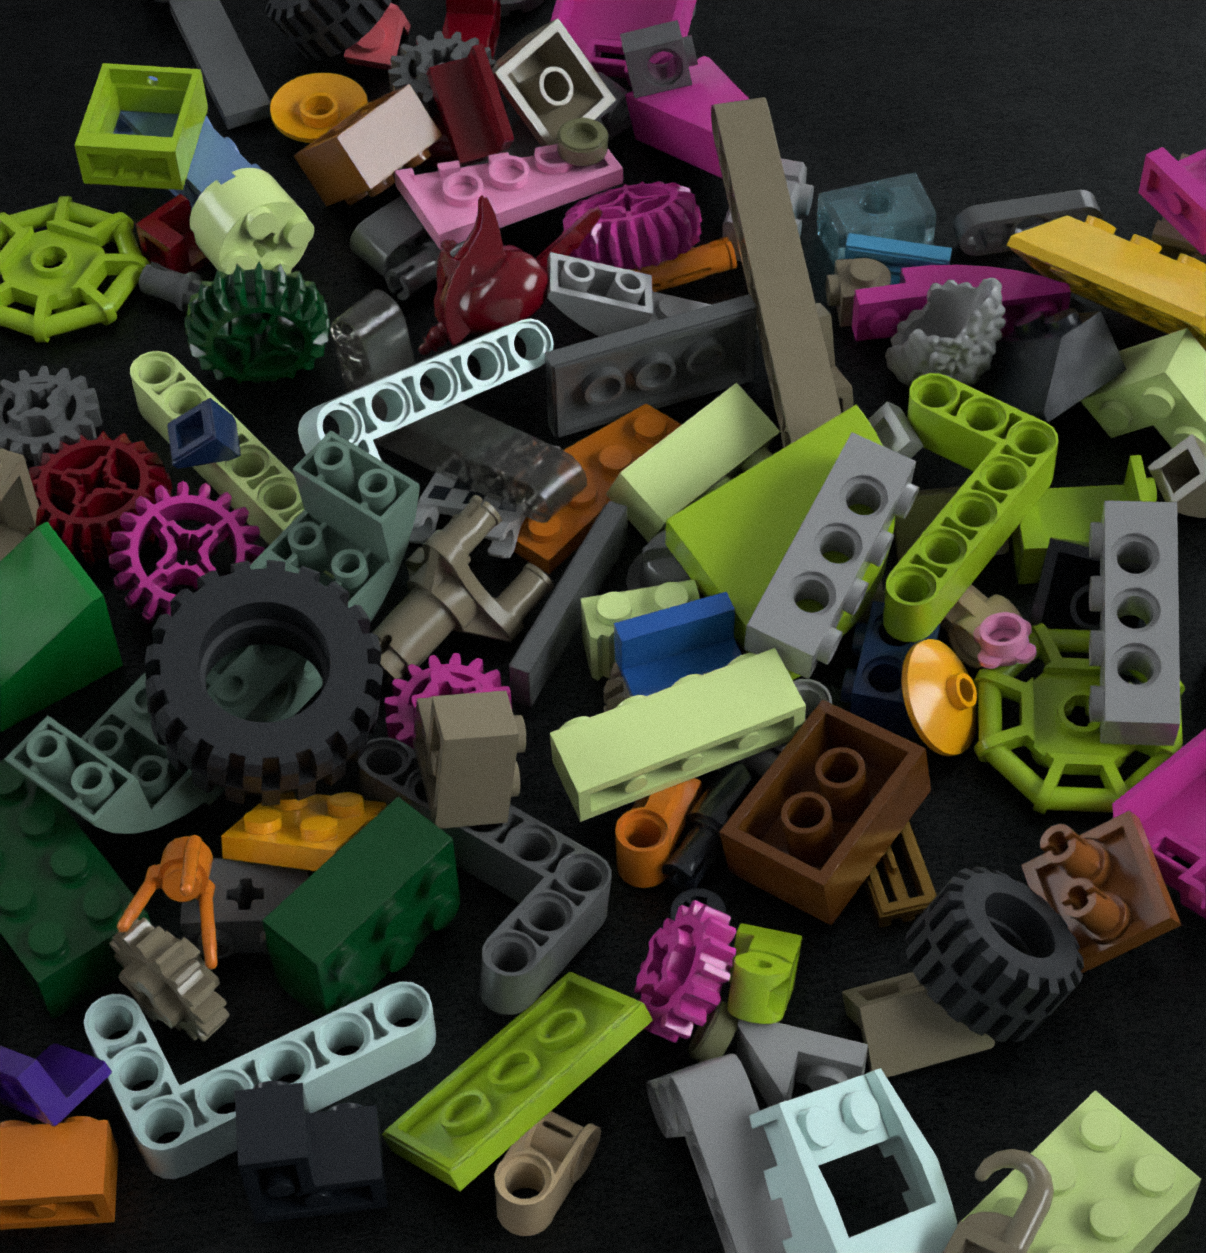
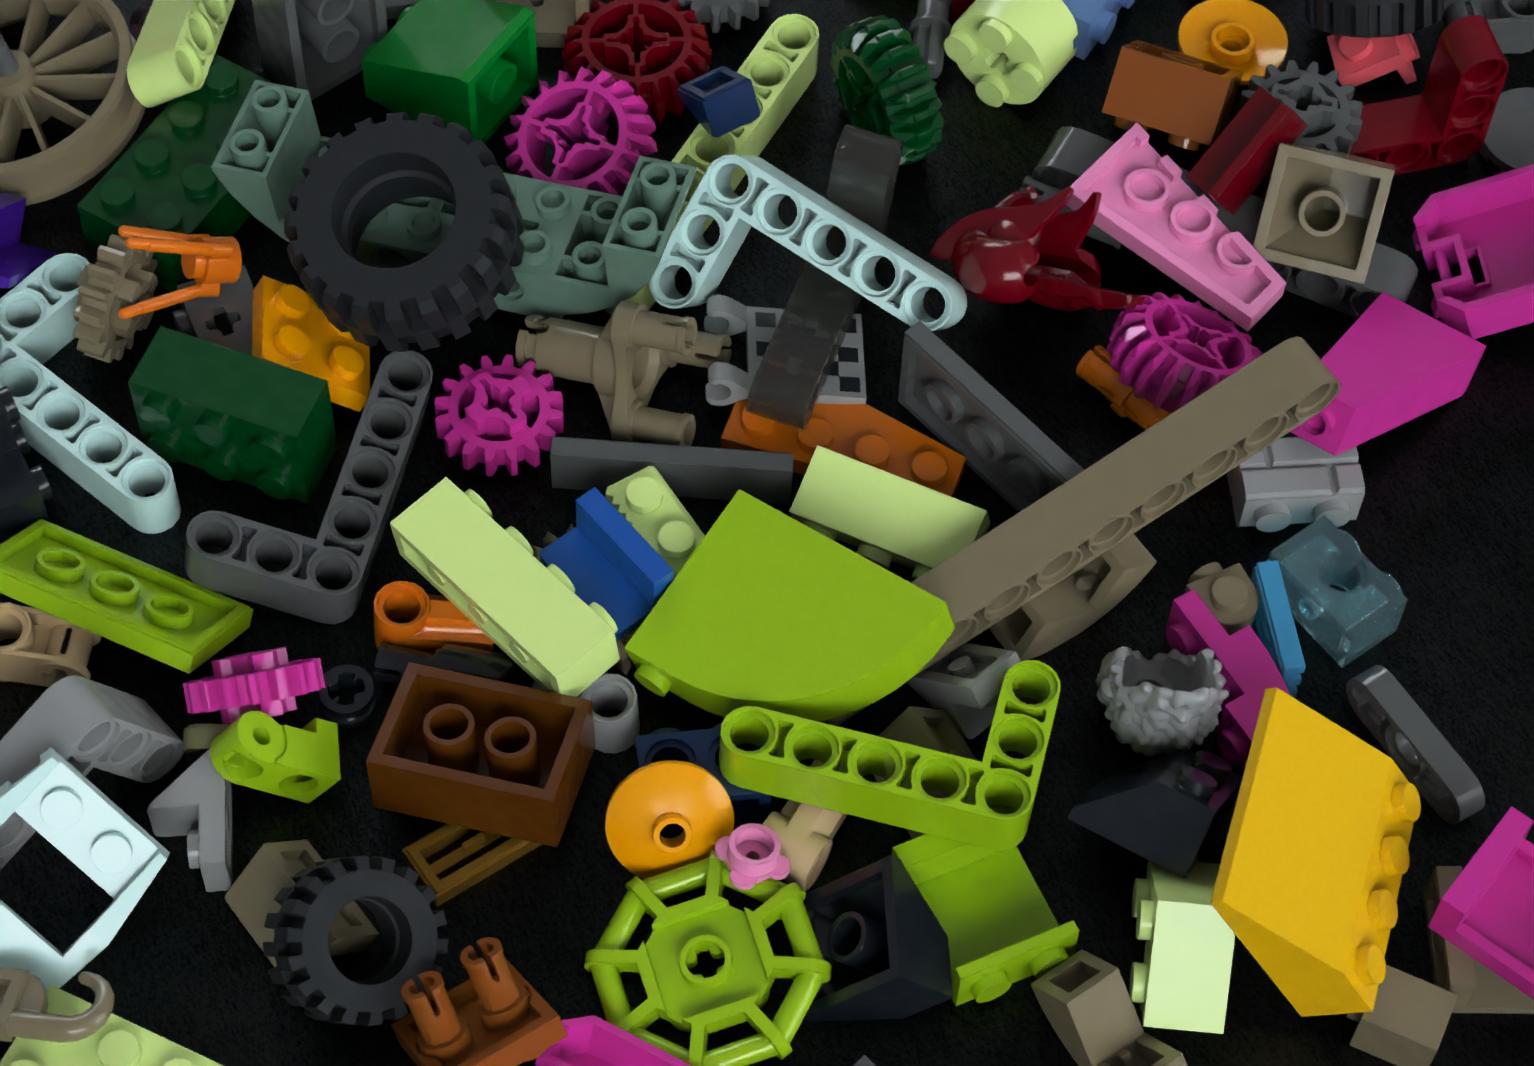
camera: 65 degrees right, 5 degrees up
dark tan brick [413,691,526,829] -> none
light grey slope [547,252,710,337] -> none
olive tile [557,118,608,166] -> none
dark grey brick [620,20,698,98] -> none
light grey brick [744,432,919,679] -> none
light grey brick [1089,501,1180,746] -> none

